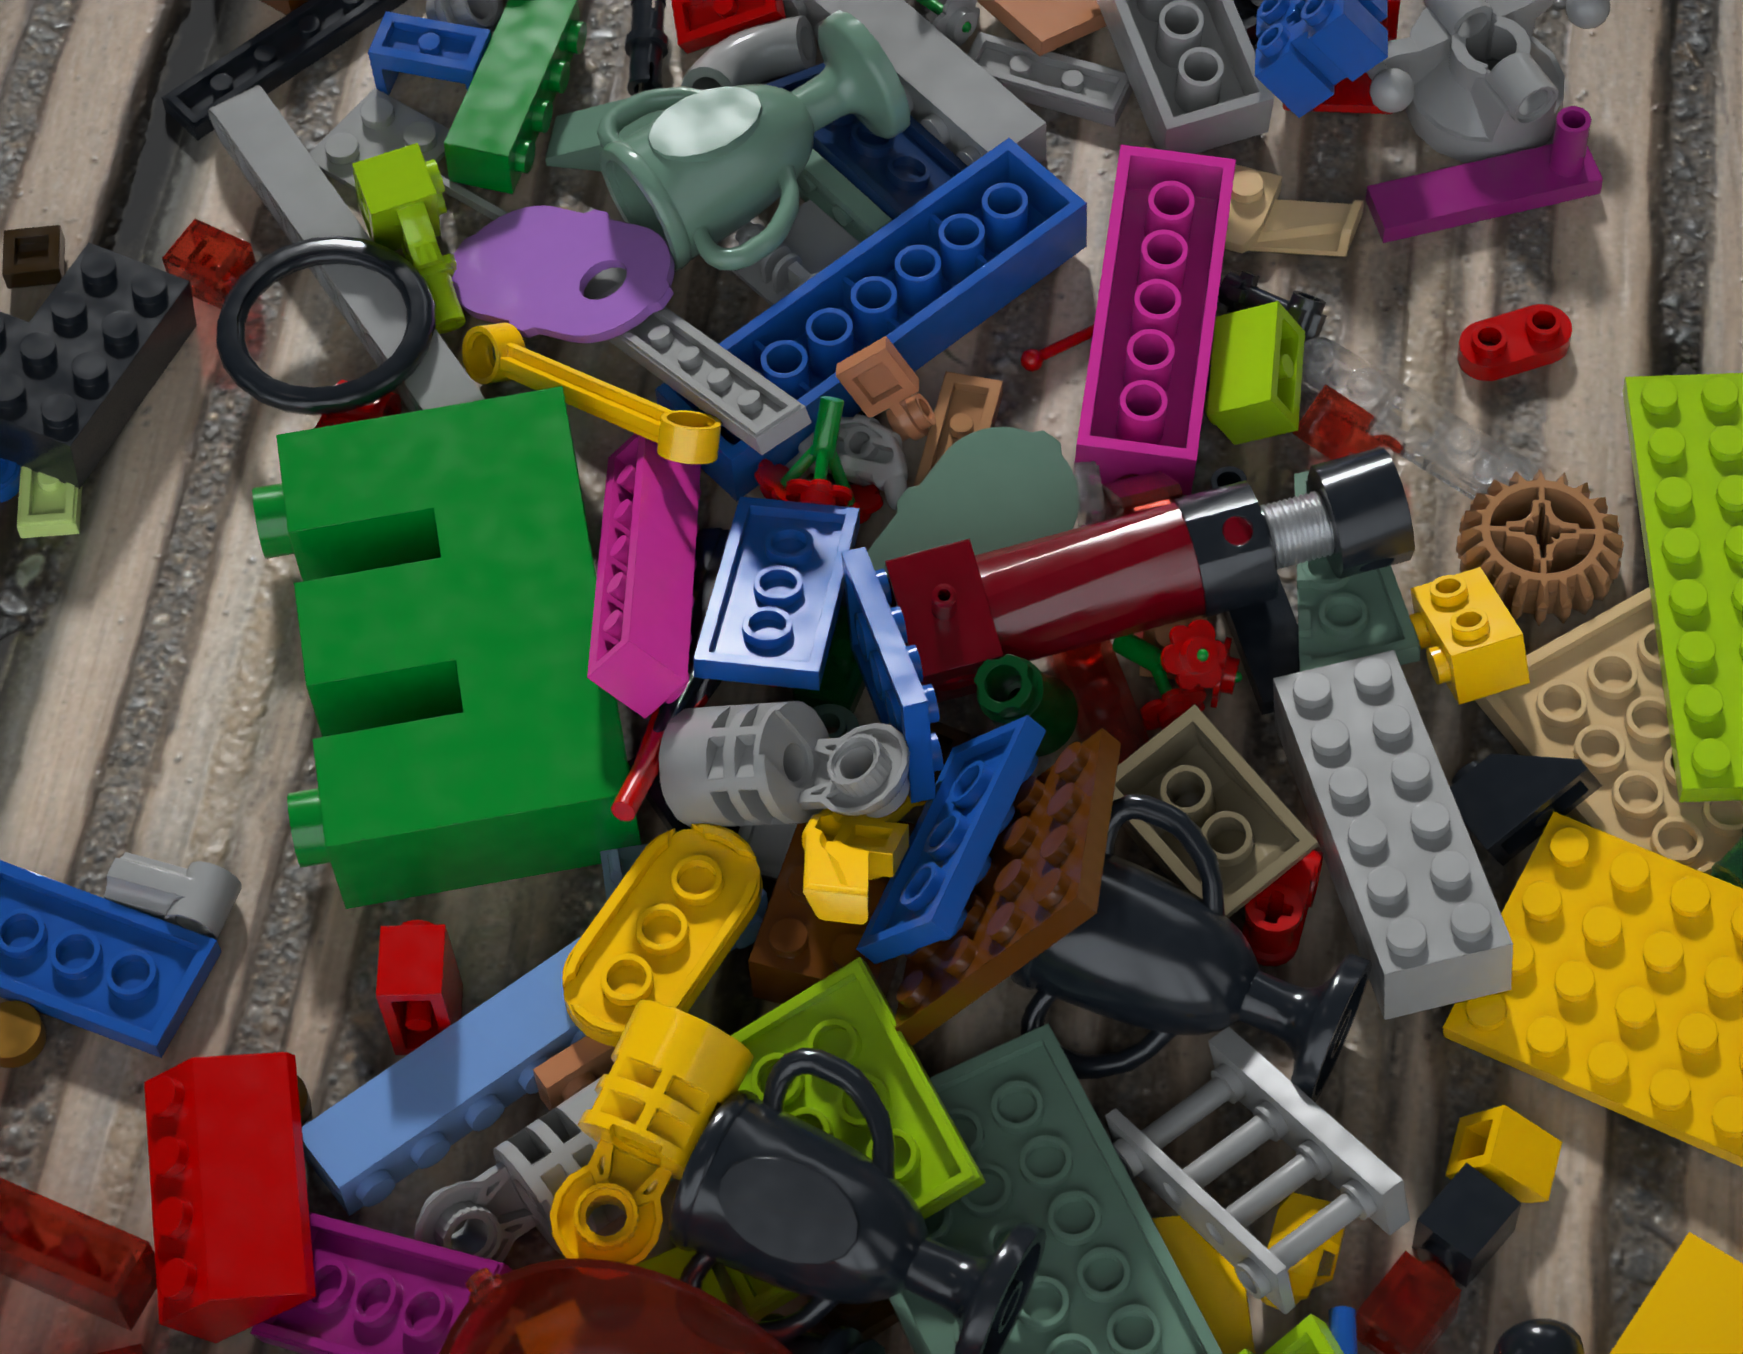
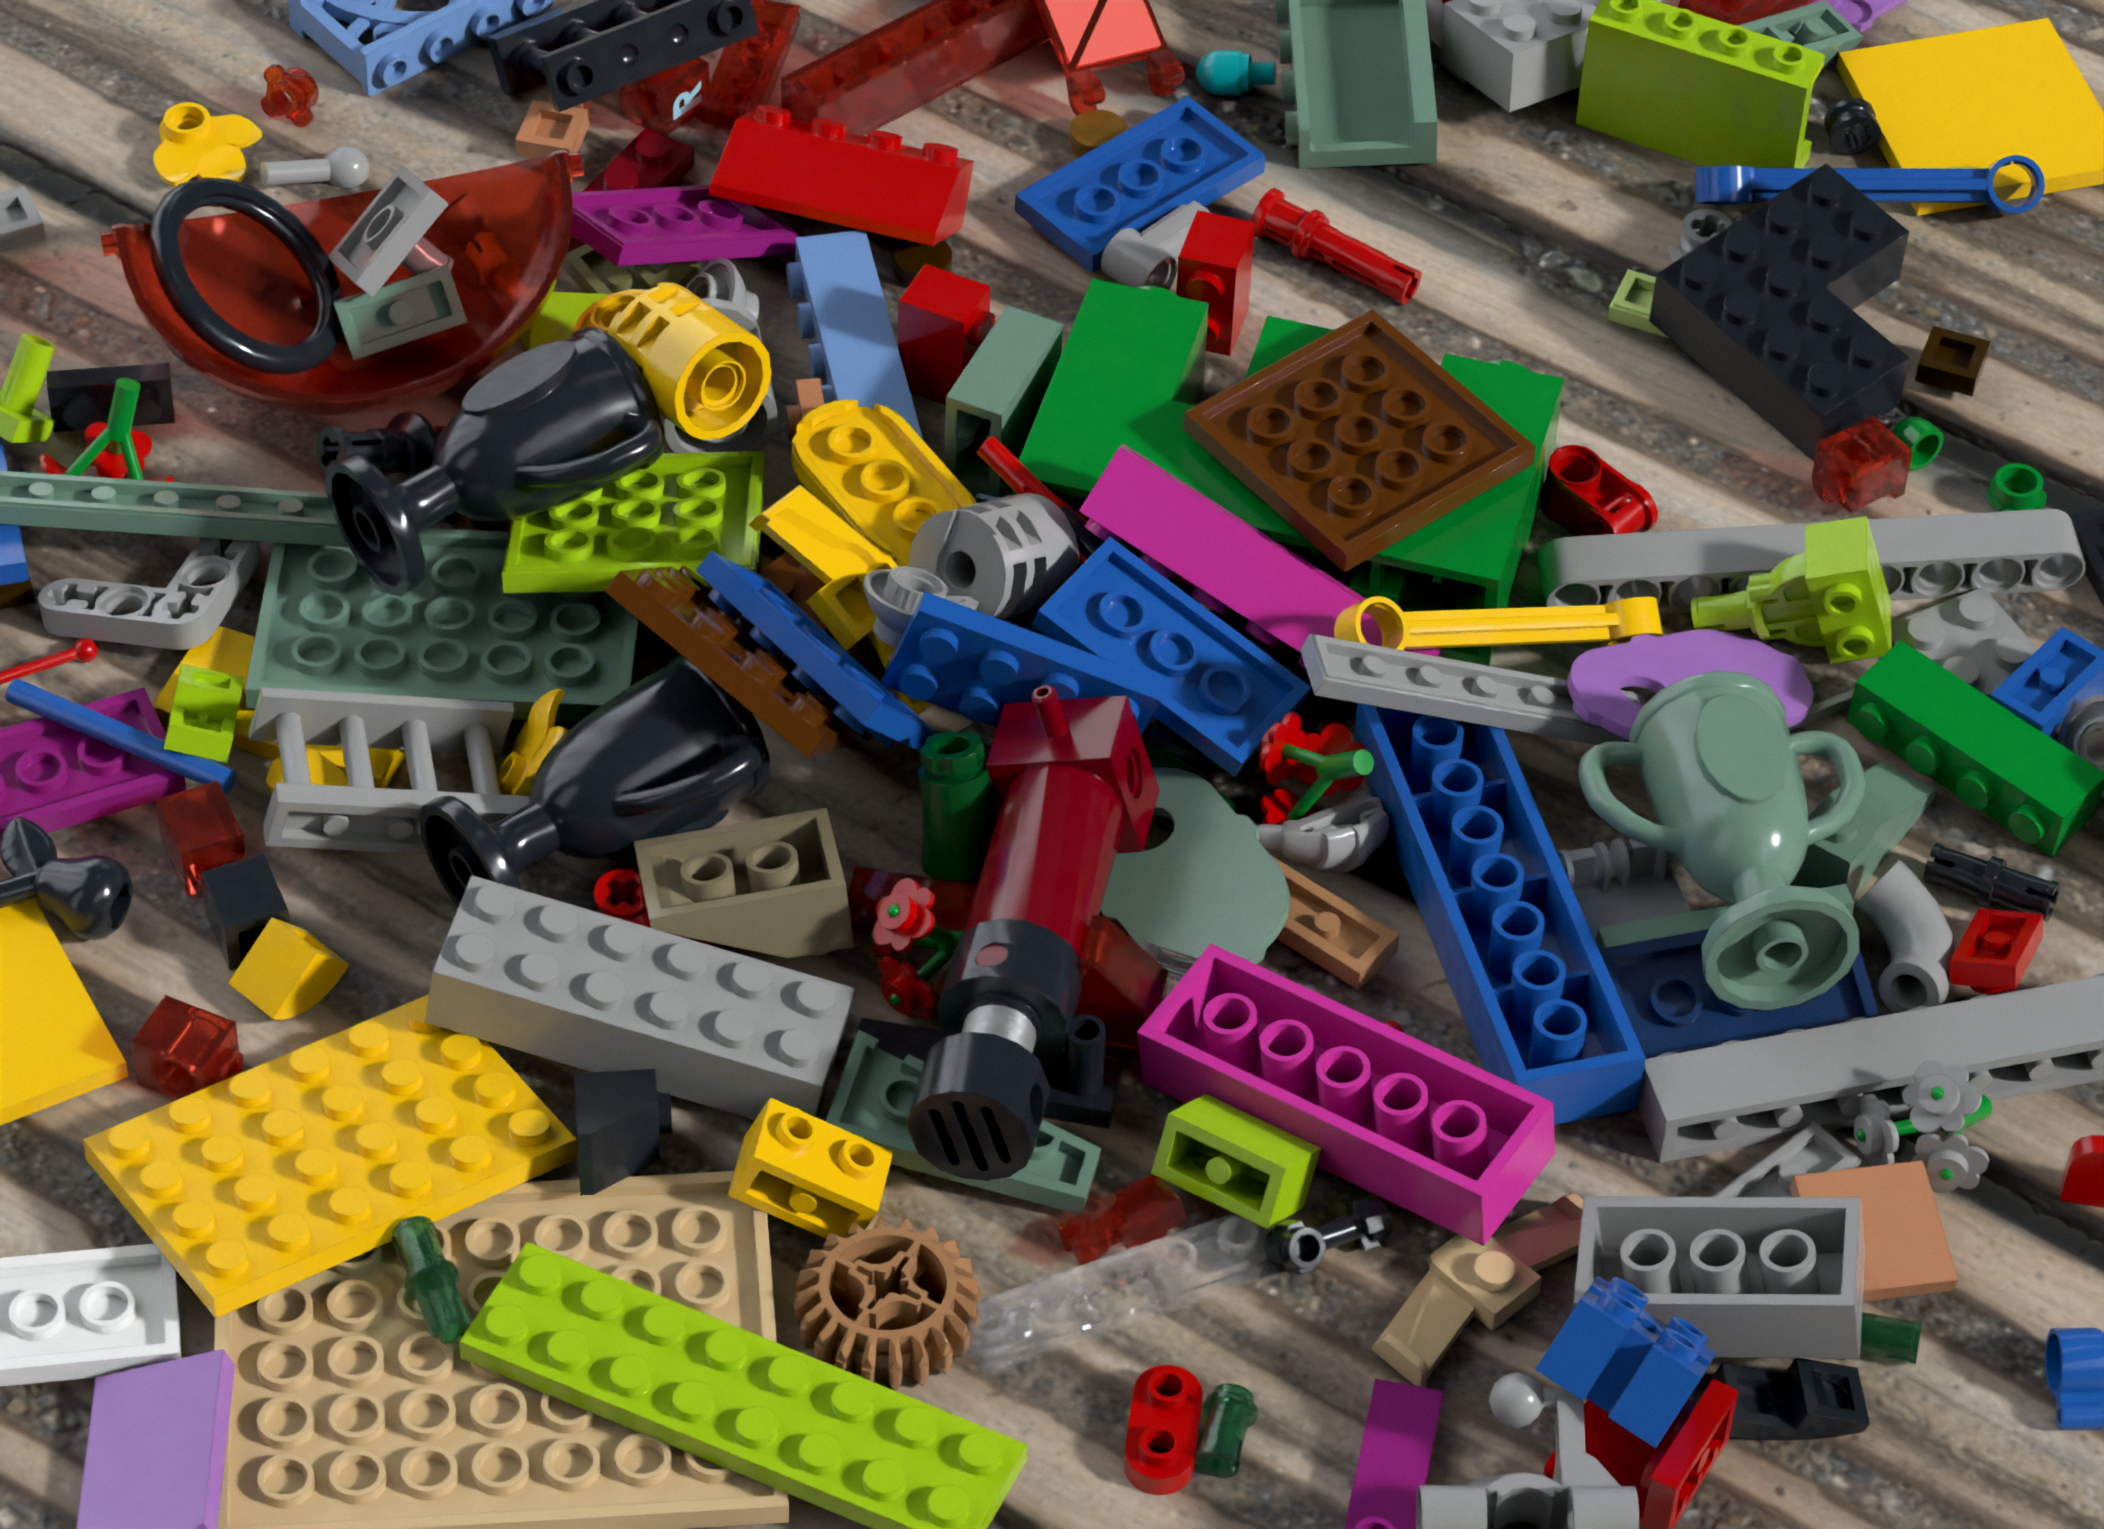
camera: 110 degrees right, 10 degrees down
black wedge [216,236,436,416] -> none
nougat plate [836,336,936,441] -> none
none -> clear red brick [131,995,243,1100]
none -> yellow plate [497,688,568,796]
none -> sand green brick [944,305,1063,498]
none -> red brick [1176,210,1255,356]
none -> reddish brown plate [1183,309,1536,572]
none -> clear green pin [1194,1383,1259,1478]
none -> red pin [1250,188,1422,305]
none -> green hinge [1890,417,1944,470]
none -> green plate [1986,463,2047,512]

